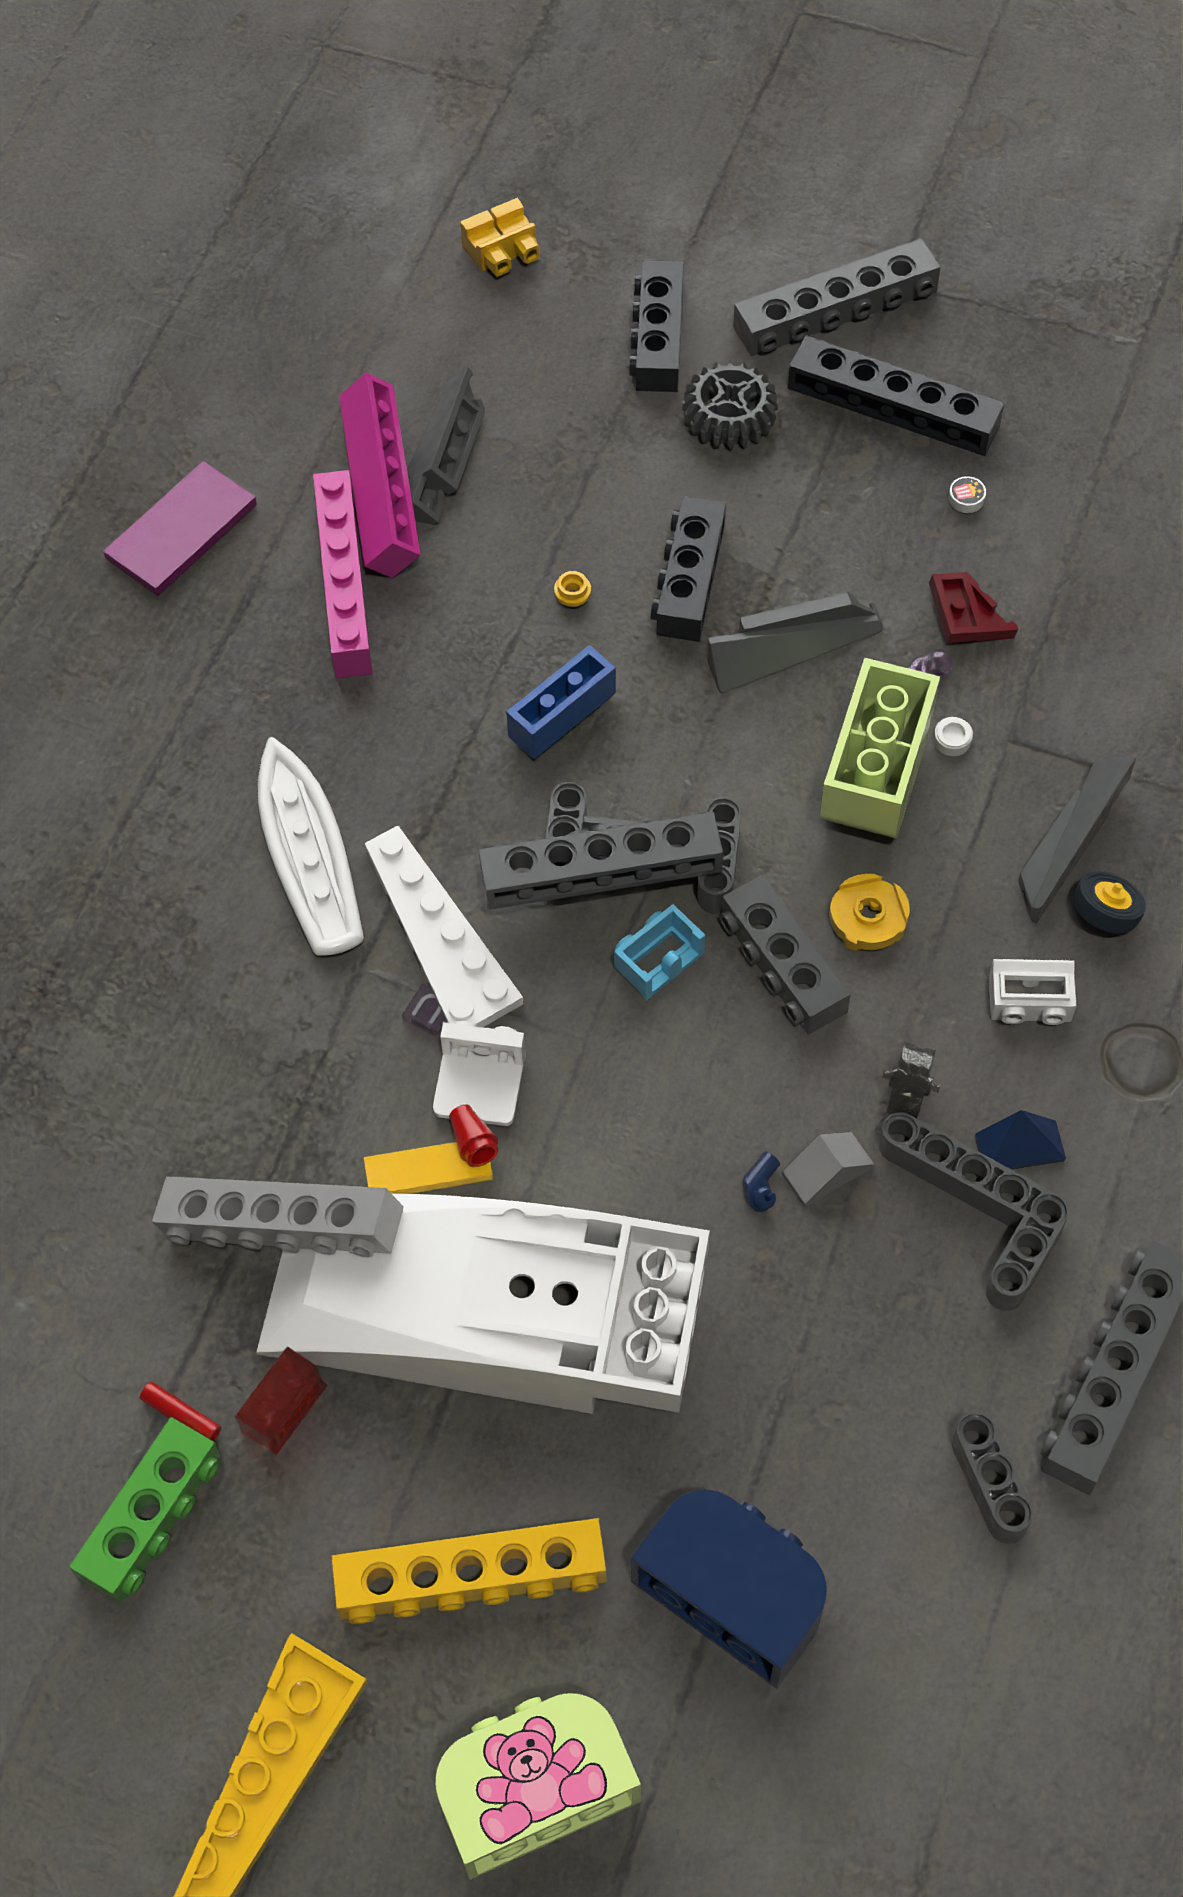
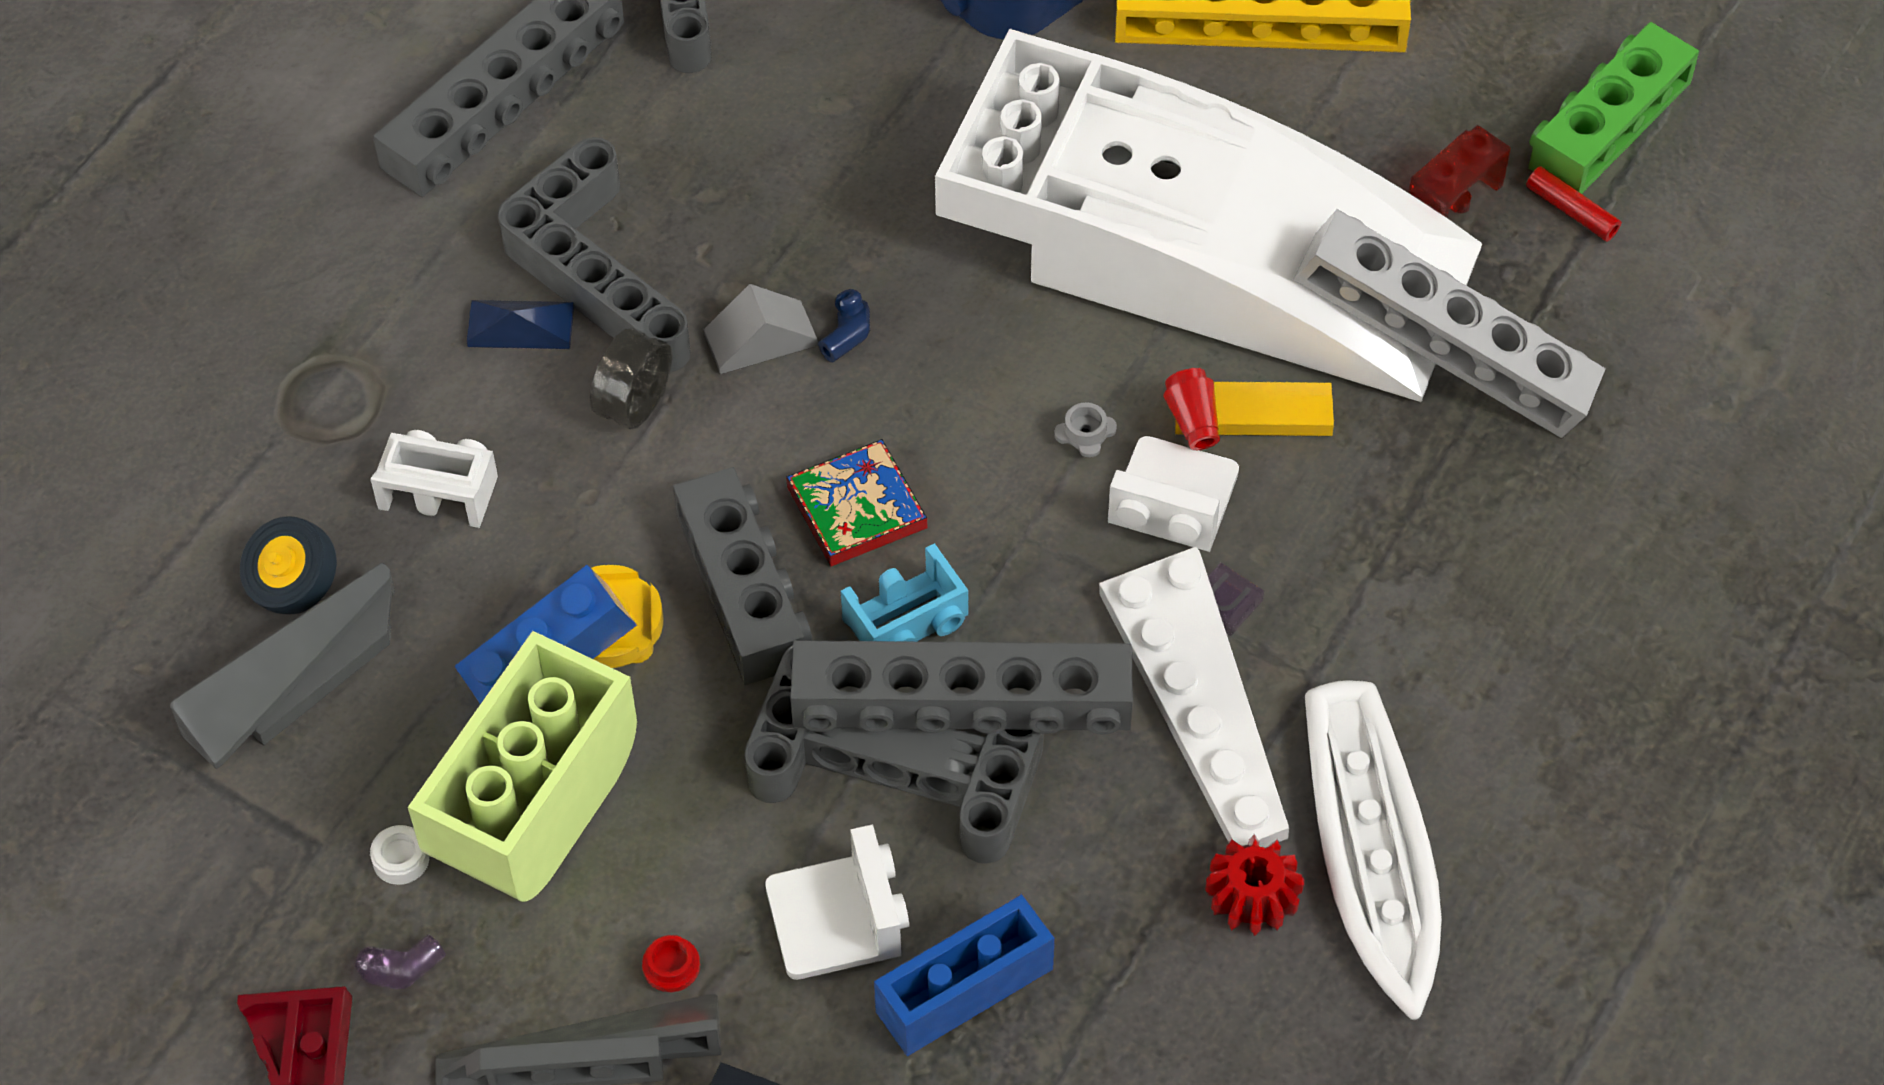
camera: 170 degrees left, 5 degrees down
none -> blue brick [454,565,637,704]
none -> red plate [642,935,700,992]
none -> white bracket [765,824,909,980]
none -> tile [786,439,928,567]
none -> light grey plate [1054,403,1117,457]
none -> red gear [1205,834,1304,936]

